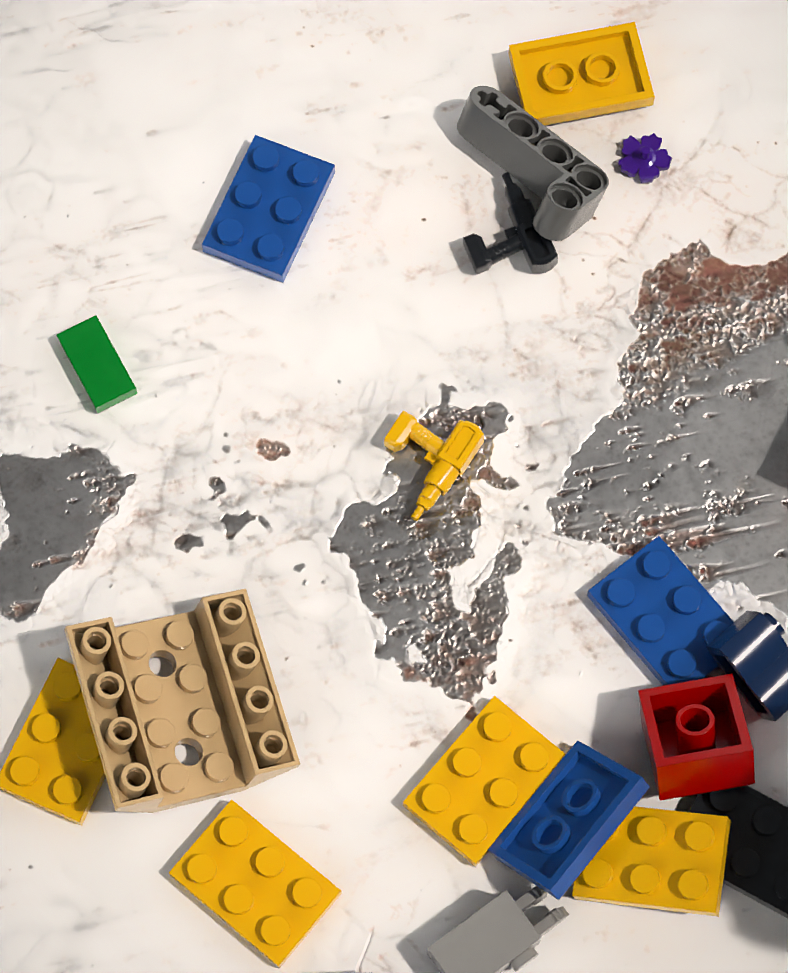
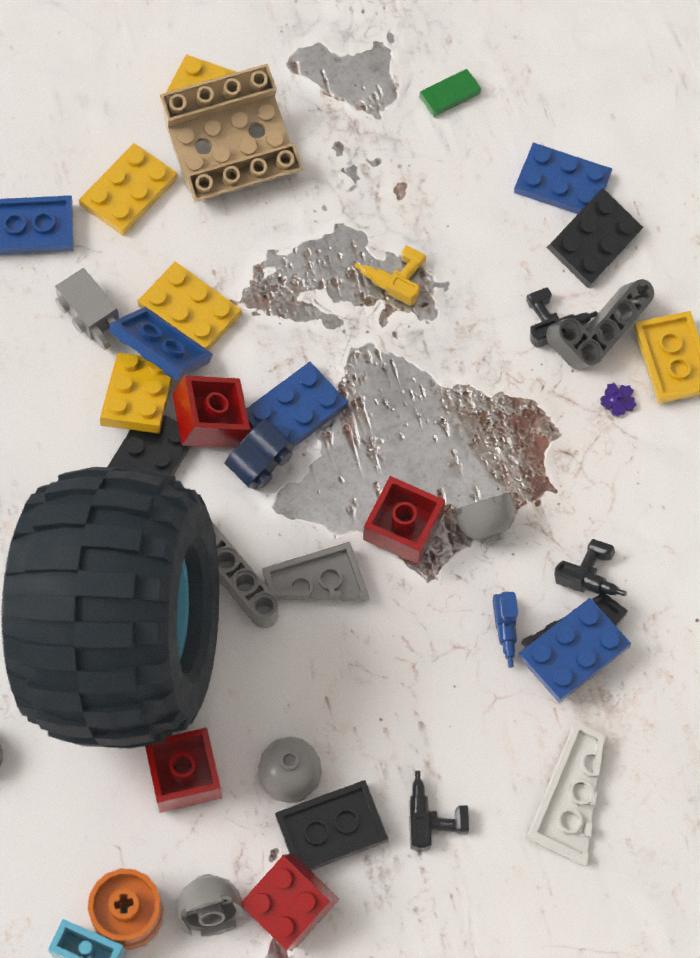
camera: 85 degrees right, 5 degrees down
none -> black plate [546,188,644,287]

